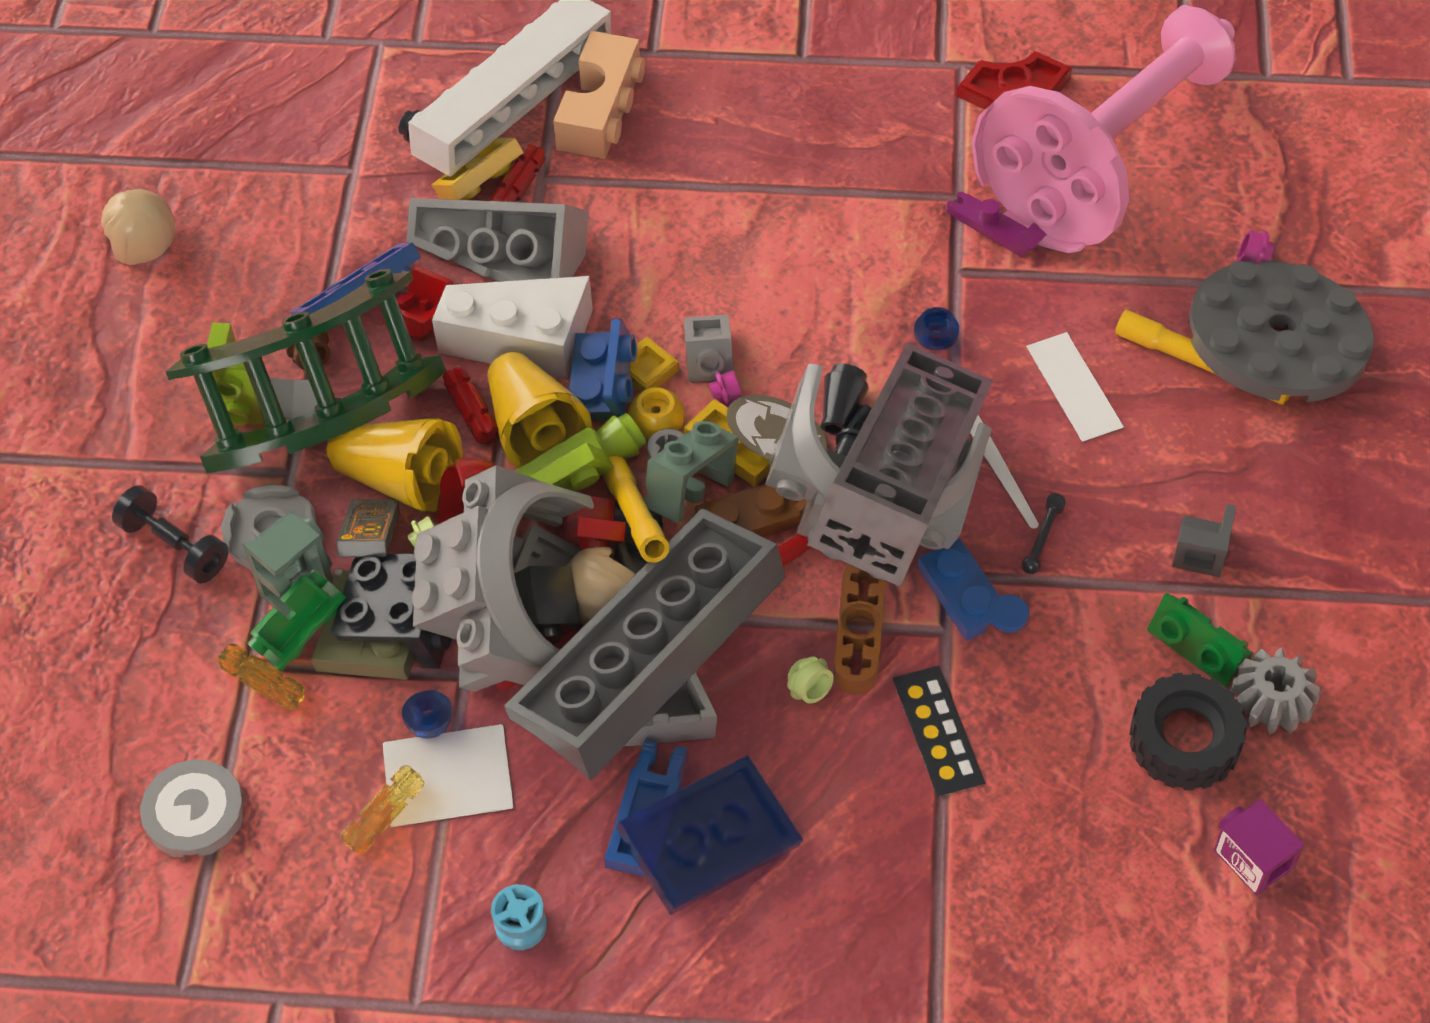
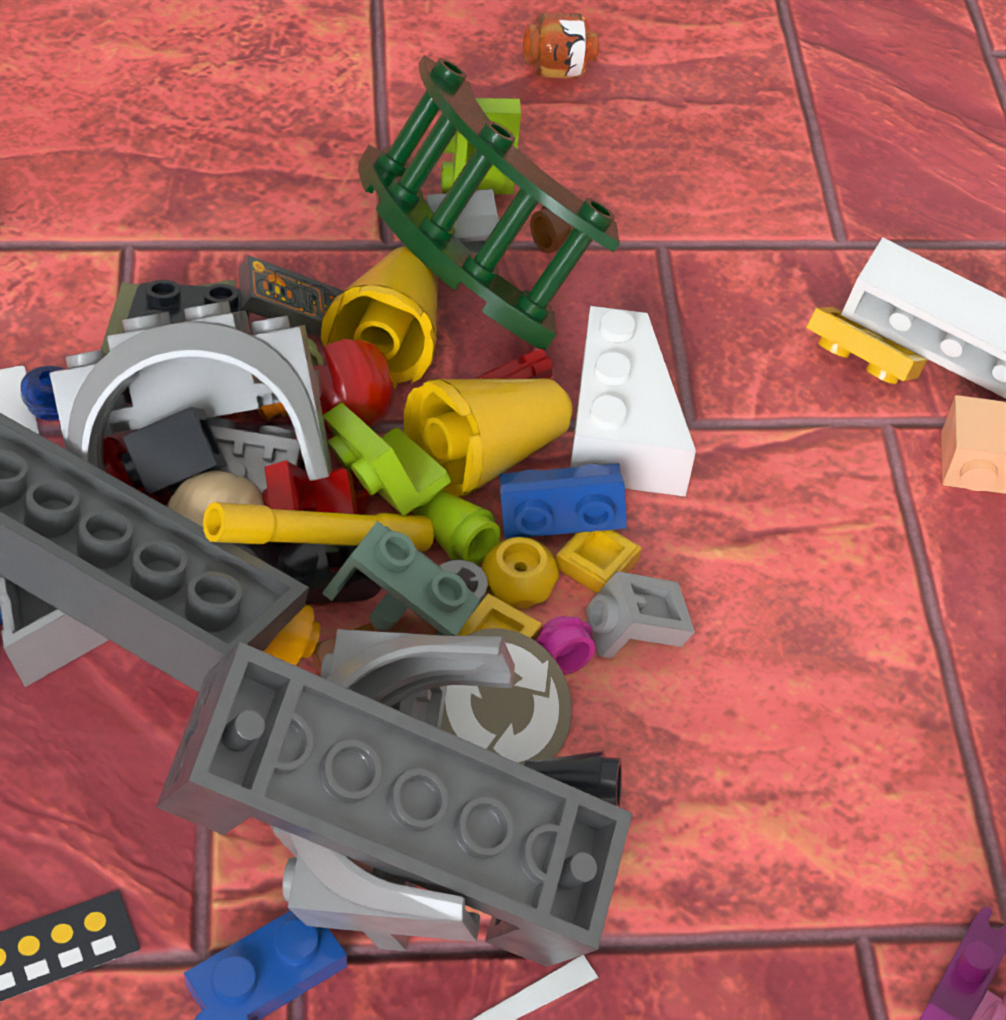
camera: 75 degrees right, 5 degrees down
tan hair [101,189,175,265] -> none
black wheel [112,485,229,584] -> none
clear yellow axle [217,643,306,710] -> none
light grey tile [221,484,318,570] -> none
sand green window [242,512,333,616] -> none
green hinge [247,569,346,672] -> none
blue plate [290,242,421,315] -> none
red bracket [382,266,454,339] -> none
light grey wedge [406,198,589,282] -> none
red axle [490,144,546,202] -> none
yellowish green plate [787,656,834,704] -> none
dark orange beam [834,565,886,694] -> none
clear blue plate [914,307,959,350] -> none
none -> clear orange head [523,12,599,78]

